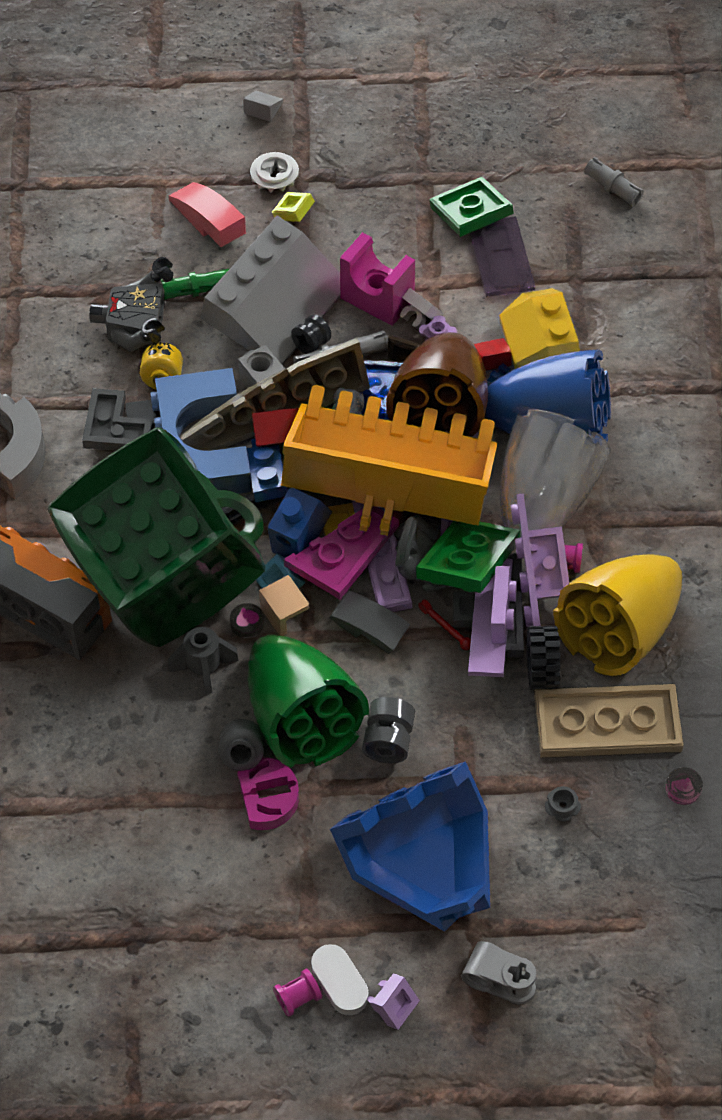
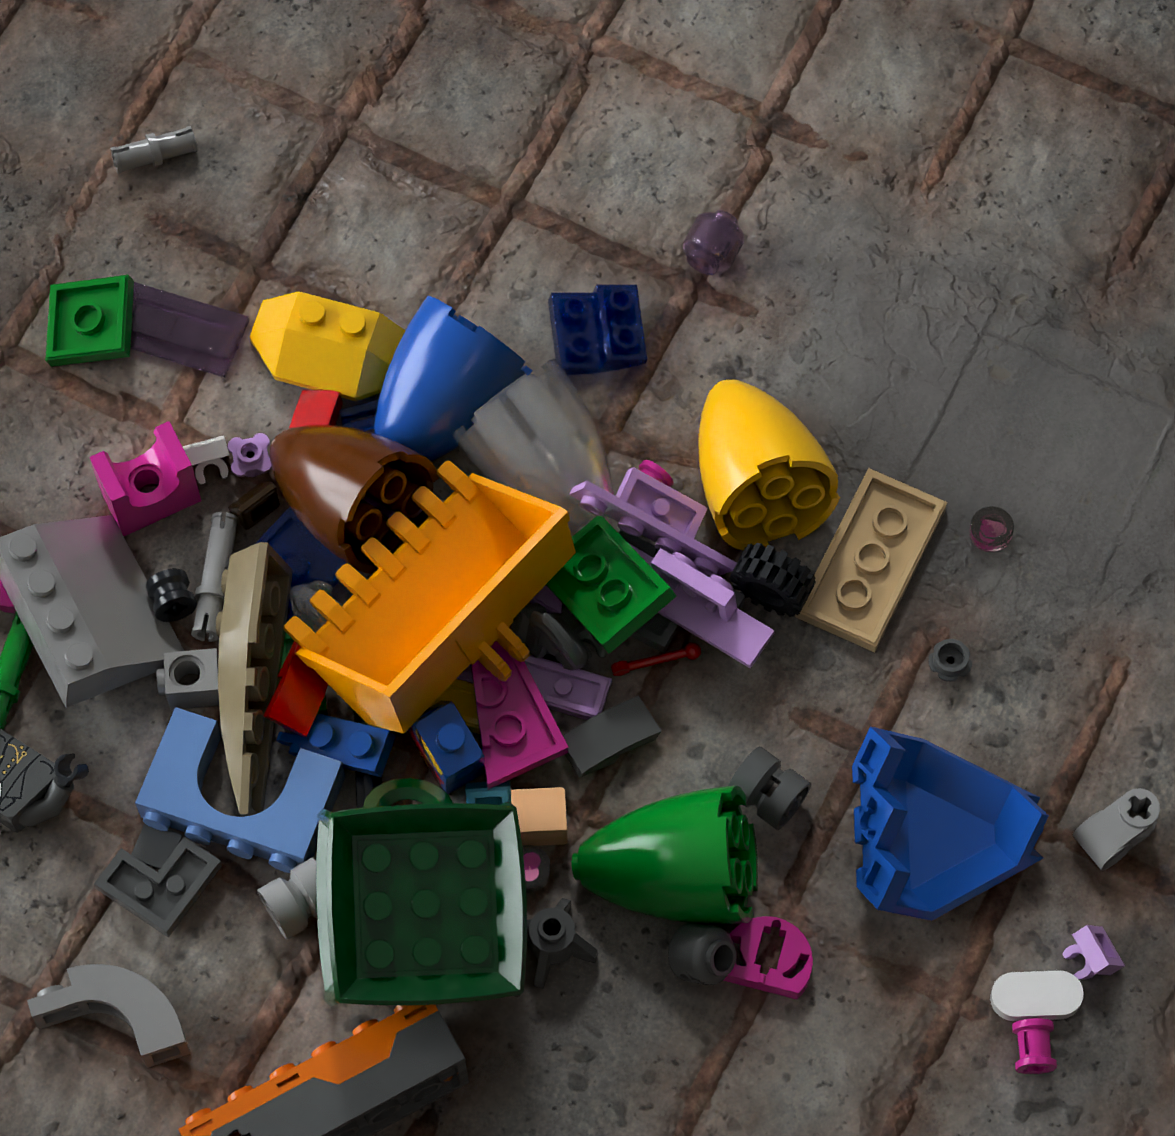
camera: 60 degrees left, 10 degrees up
yellow head [140,342,183,389] -> none
none -> clear blue slope [548,285,648,375]

